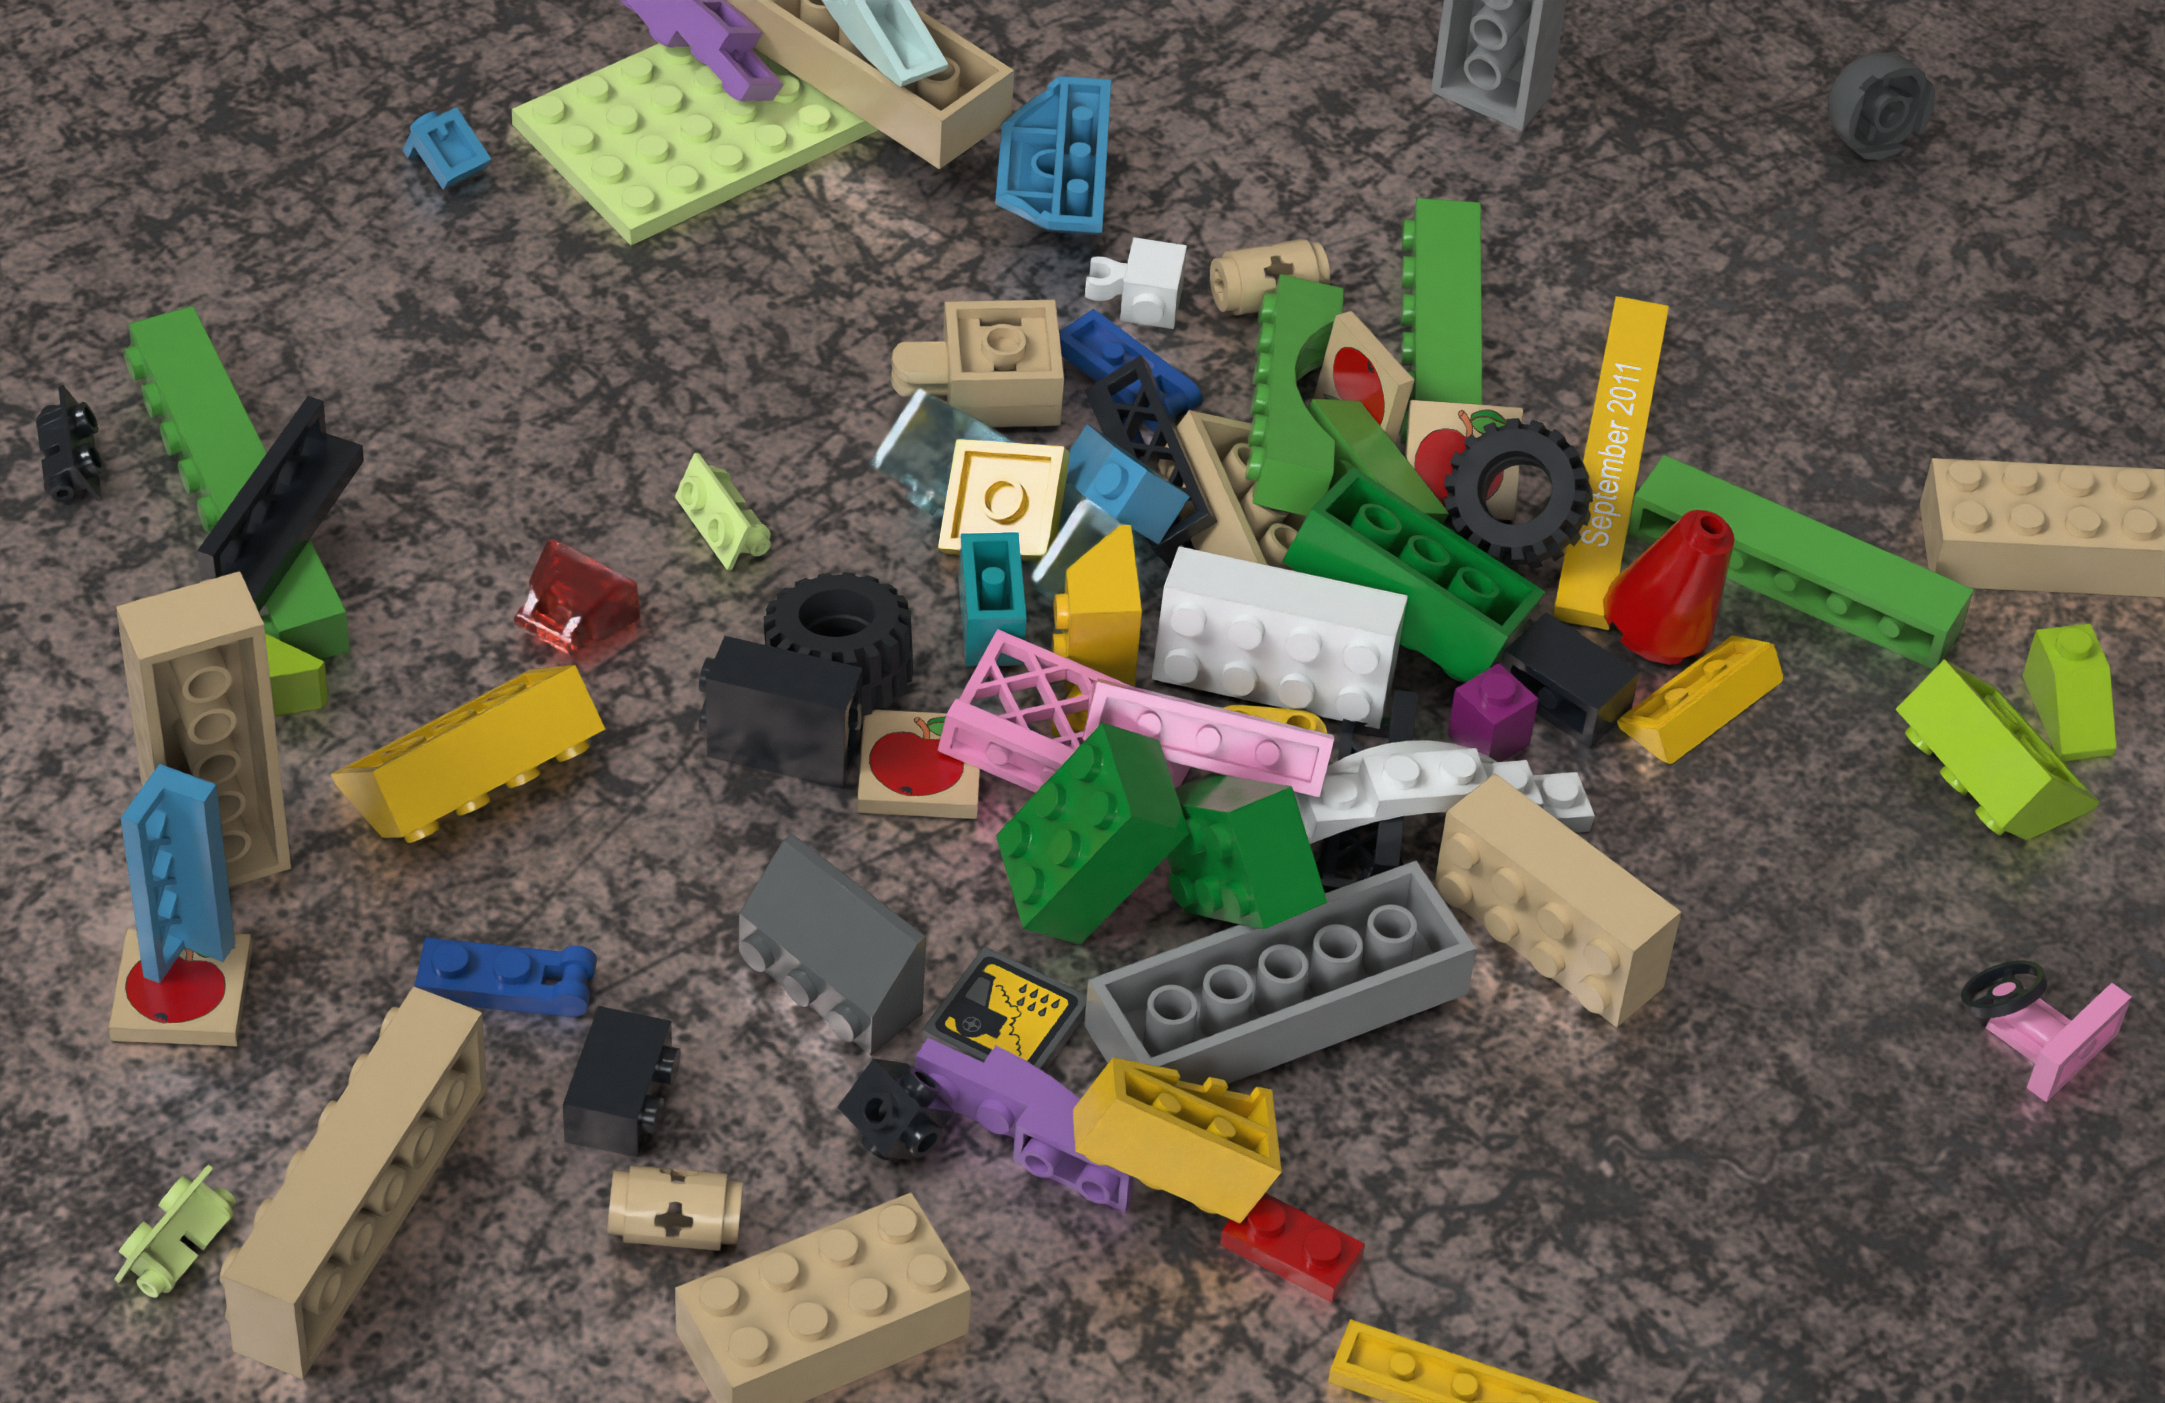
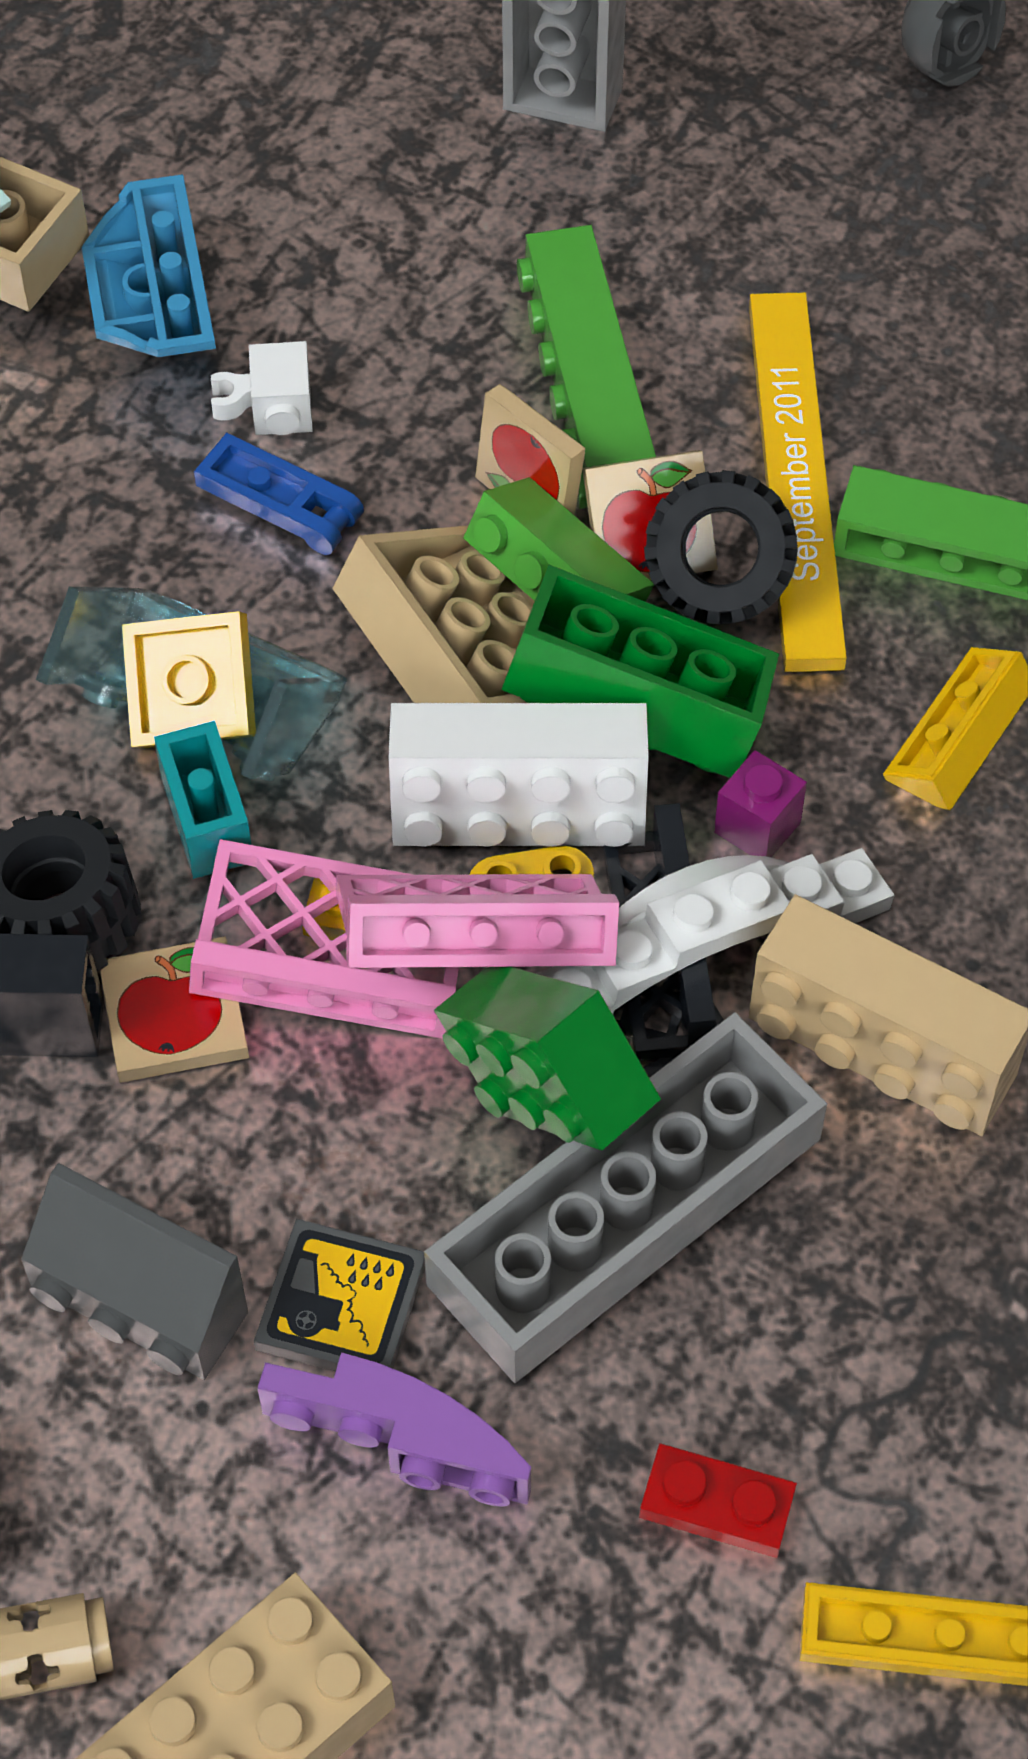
camera: 10 degrees left, 10 degrees up
black brick [837,1058,955,1161] -> none
tan brick [891,300,1064,428] -> none
green brick [996,722,1189,945] -> none
yellow slope [1051,525,1142,692] -> none
dark azure slope [1066,424,1190,544] -> none
yellow wedge [1073,1057,1282,1223] -> none
black fence [1085,355,1217,569] -> none
tan piece [1210,239,1330,315] -> none
bright green arch [1245,274,1344,516] -> none
black brick [1502,612,1639,749] -> none
red cone [1603,510,1735,665] -> none

